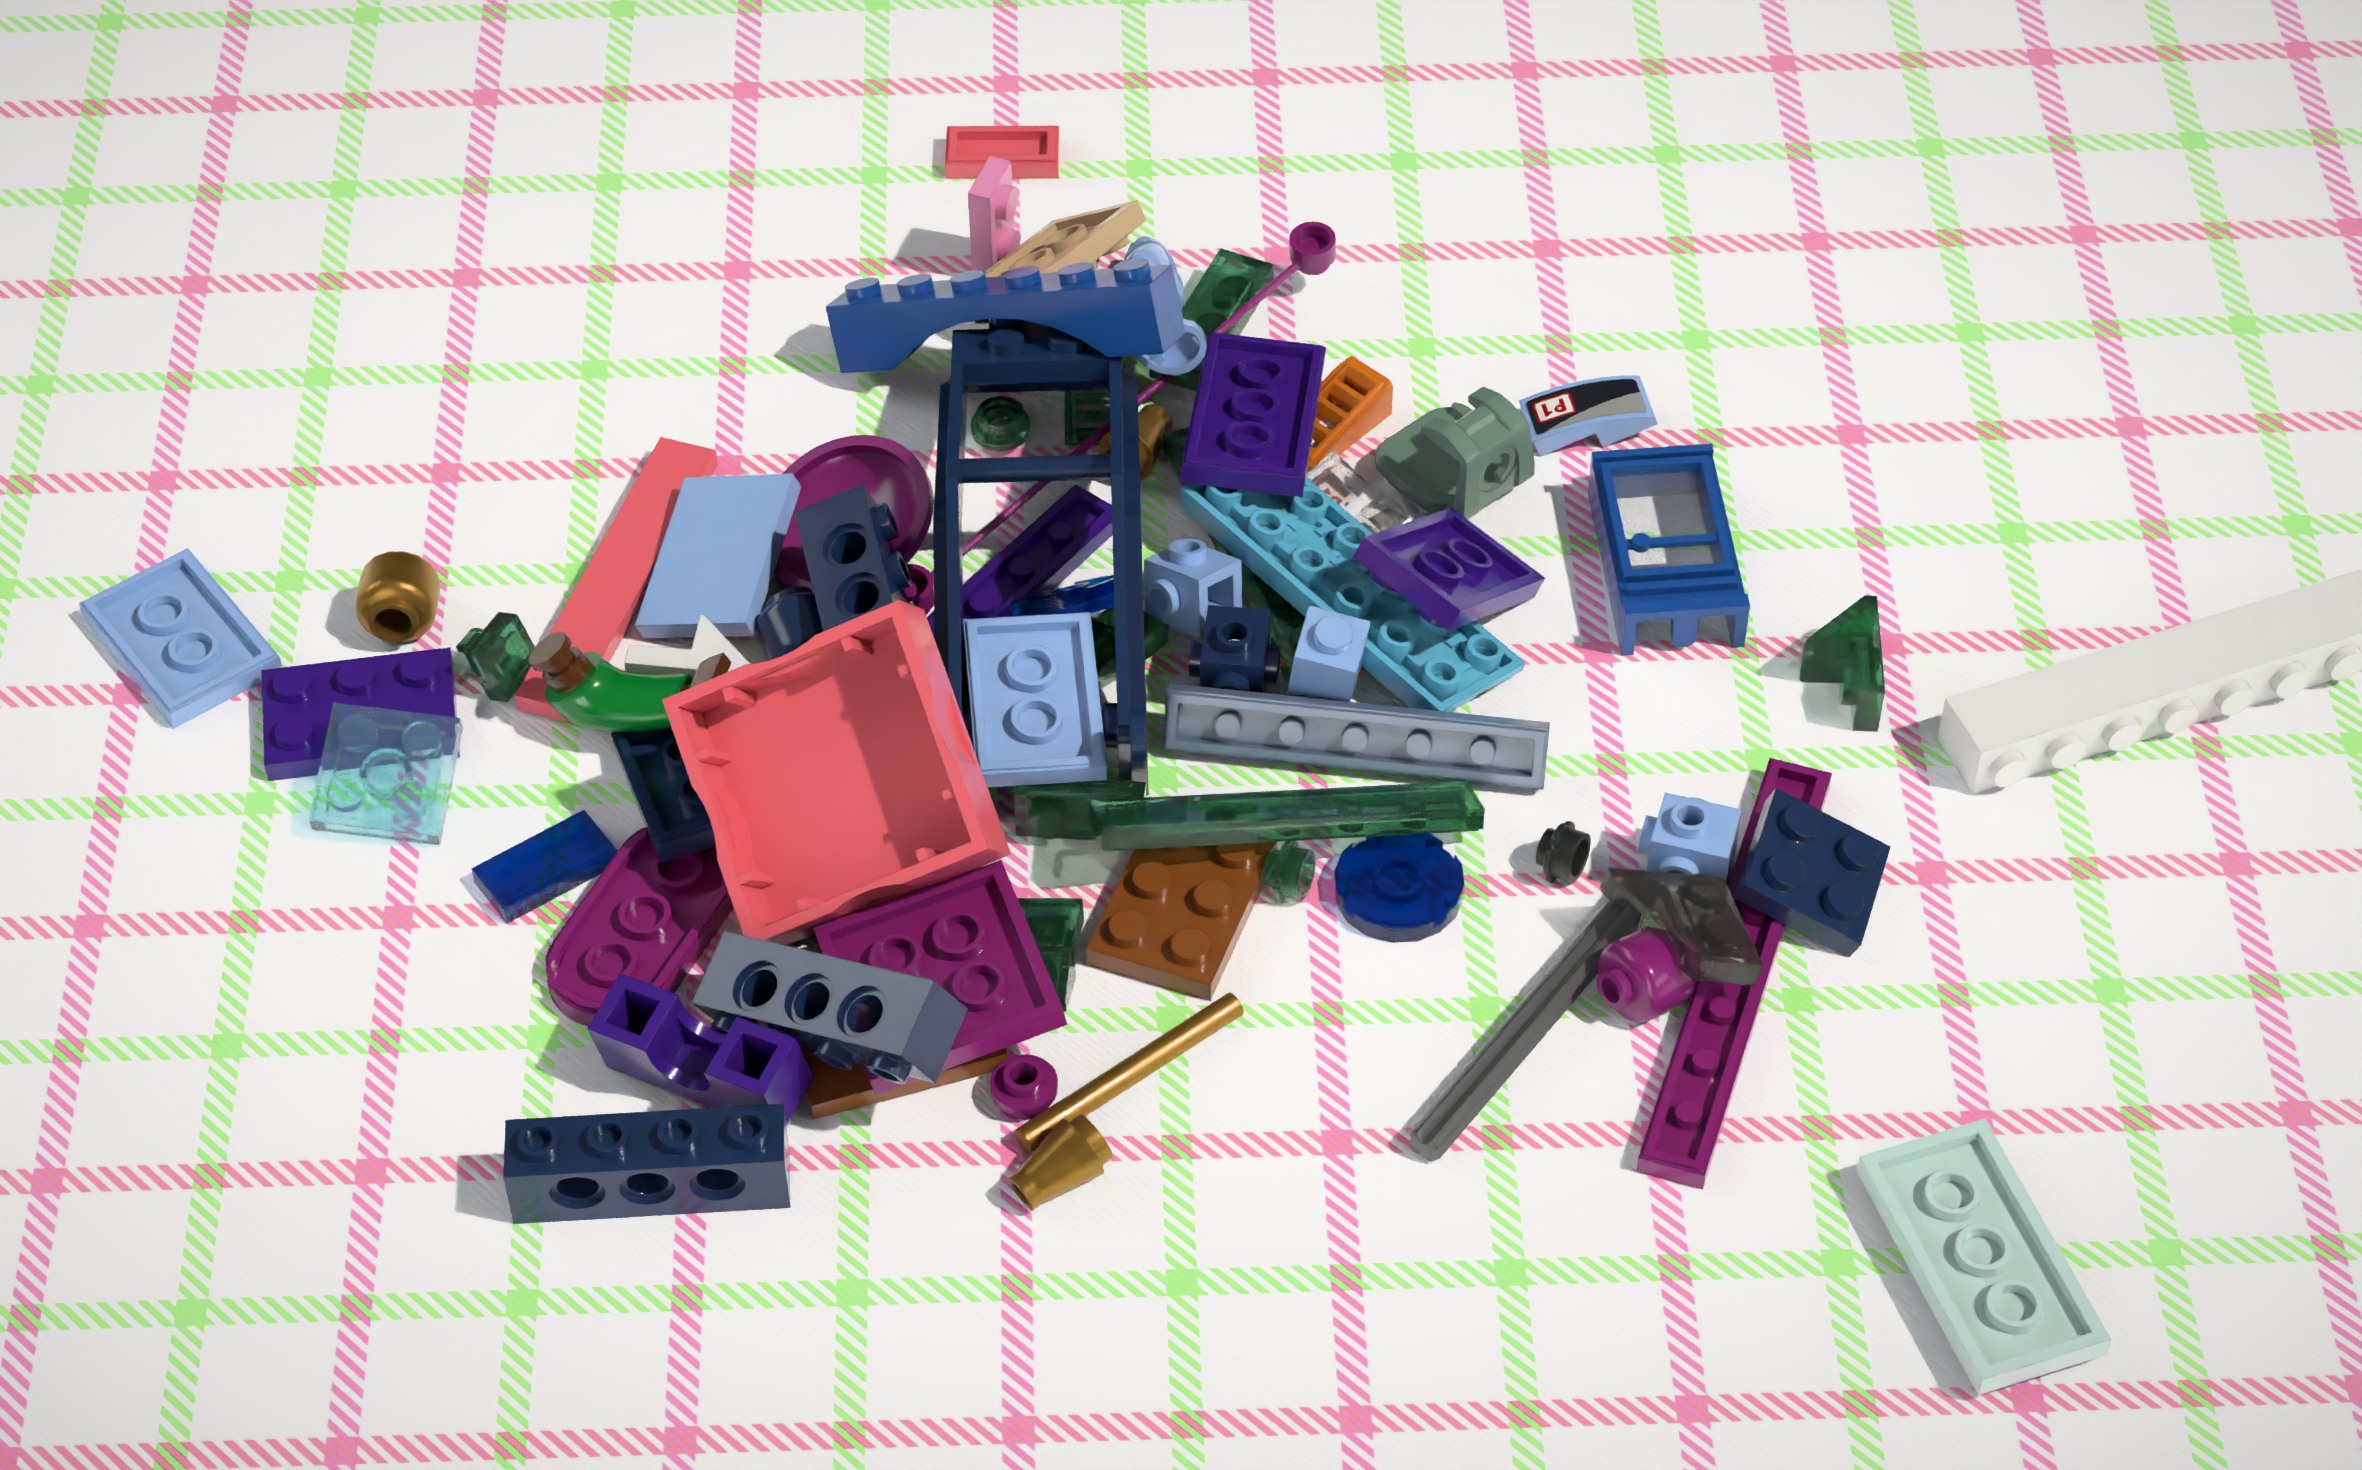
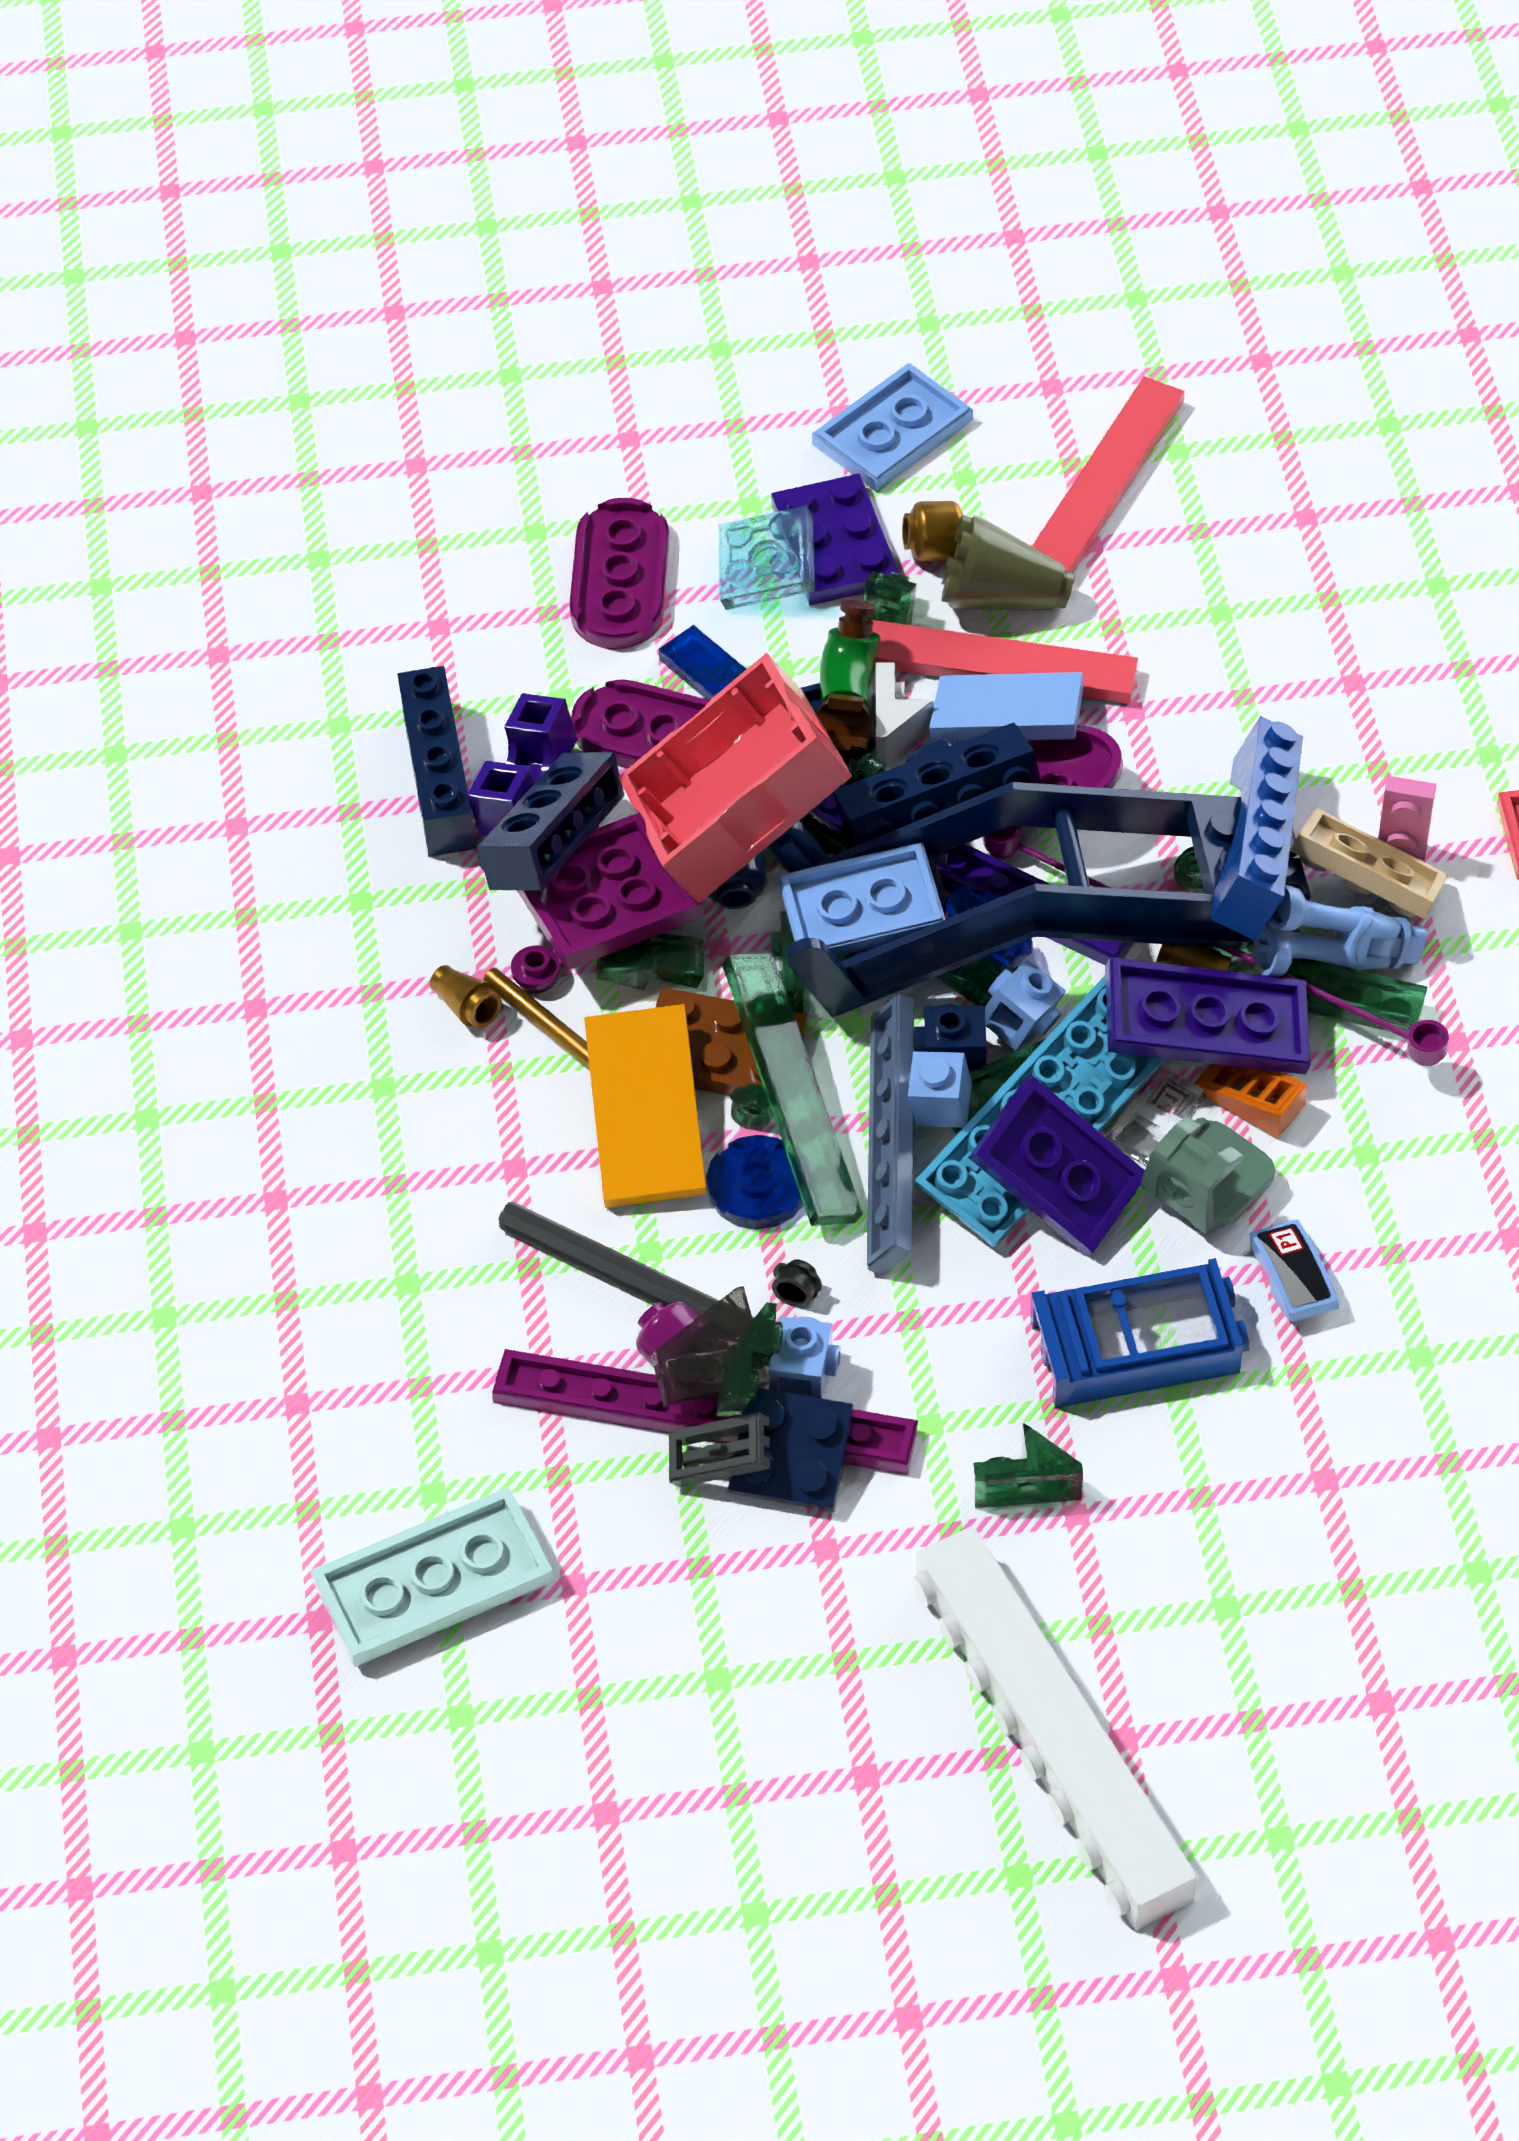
camera: 85 degrees right, 5 degrees up
none -> magenta tile [569,497,669,649]
none -> light orange tile [584,1004,707,1208]
none -> dark grey tile [669,1412,770,1487]
none -> clear green slope [716,1302,783,1418]
none -> olive cone [941,515,1075,610]
none -> coral tile [1032,376,1185,572]

